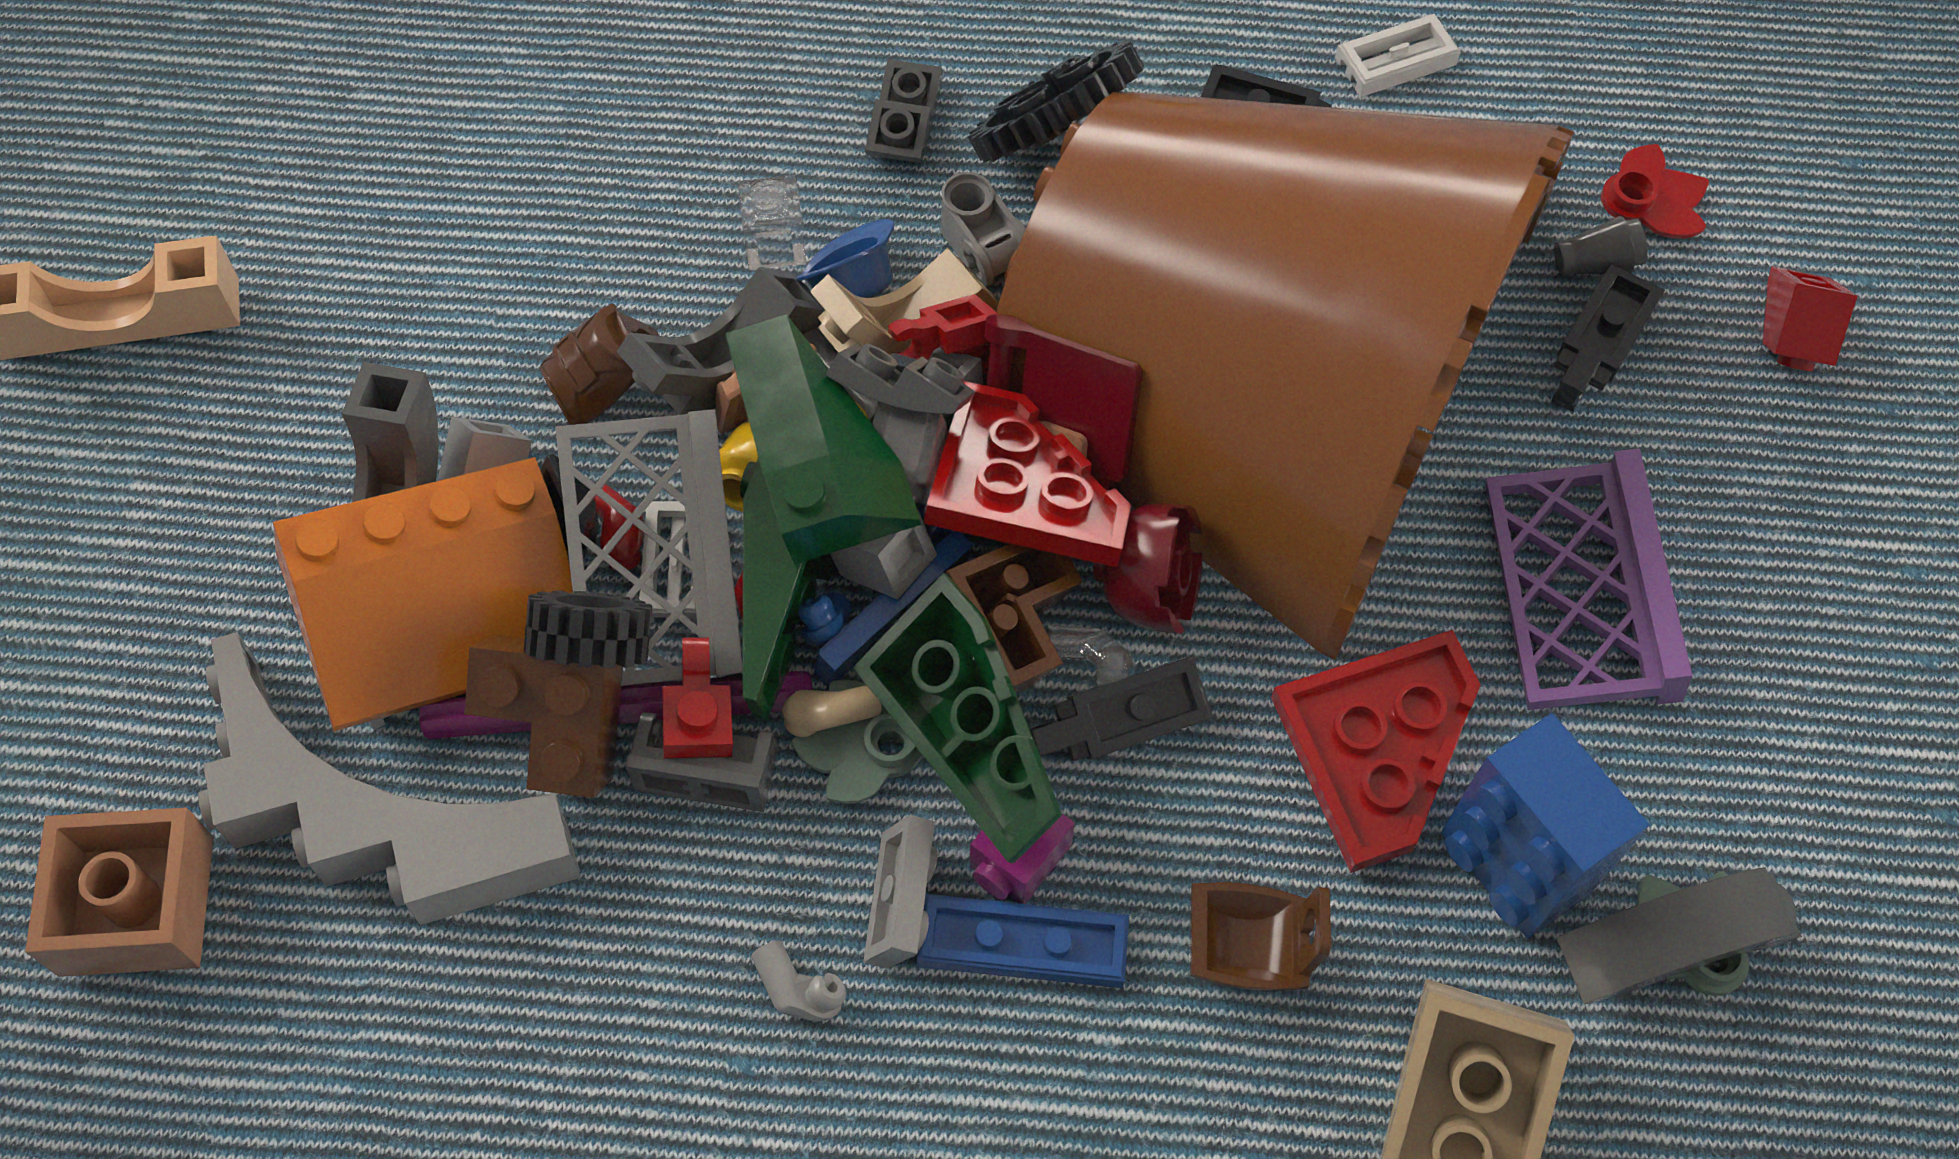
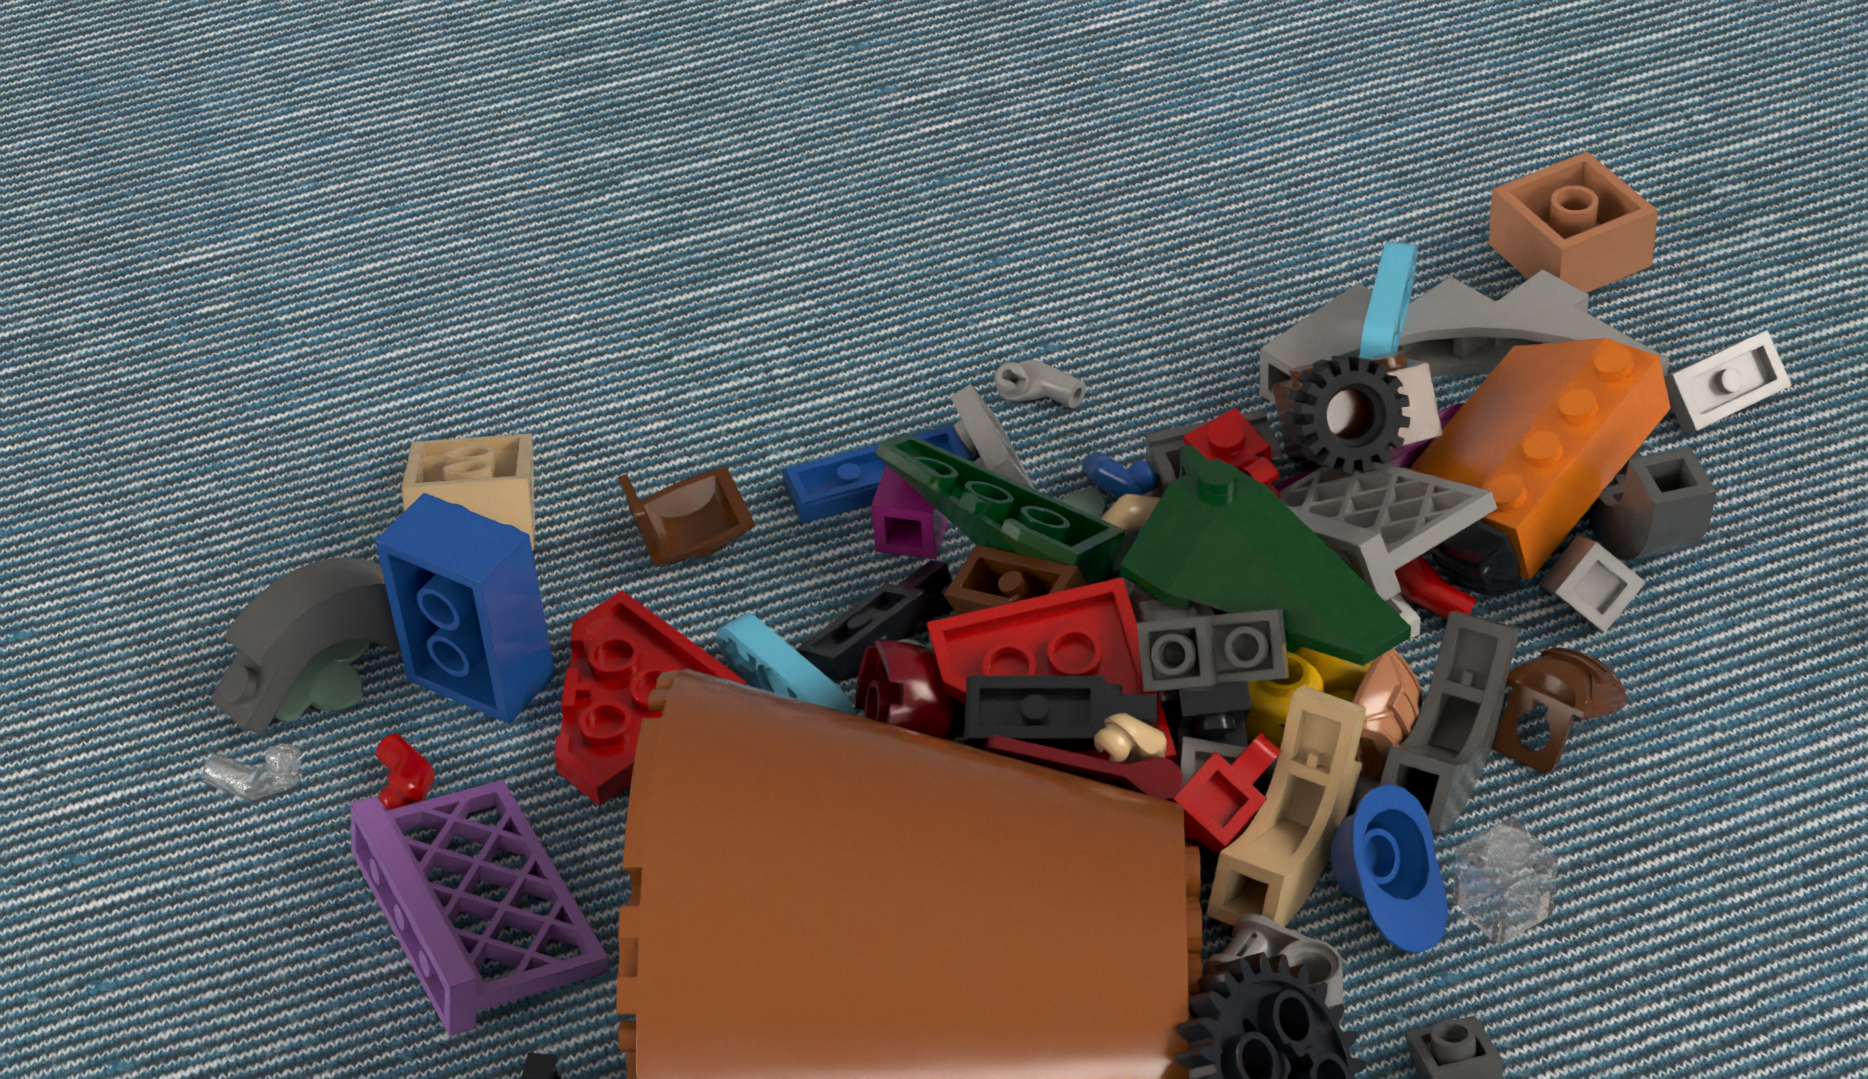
camera: 160 degrees right, 20 degrees down
none -> clear arm [202,743,303,800]
none -> red arm [376,733,435,810]
none -> medium azure beam [717,613,856,715]
none -> black hinge [964,676,1158,750]
none -> blue arm [1082,452,1158,498]
none -> tan arm [1094,713,1167,764]
none -> medium azure beam [1359,241,1417,359]
none -> plate [1664,330,1792,434]

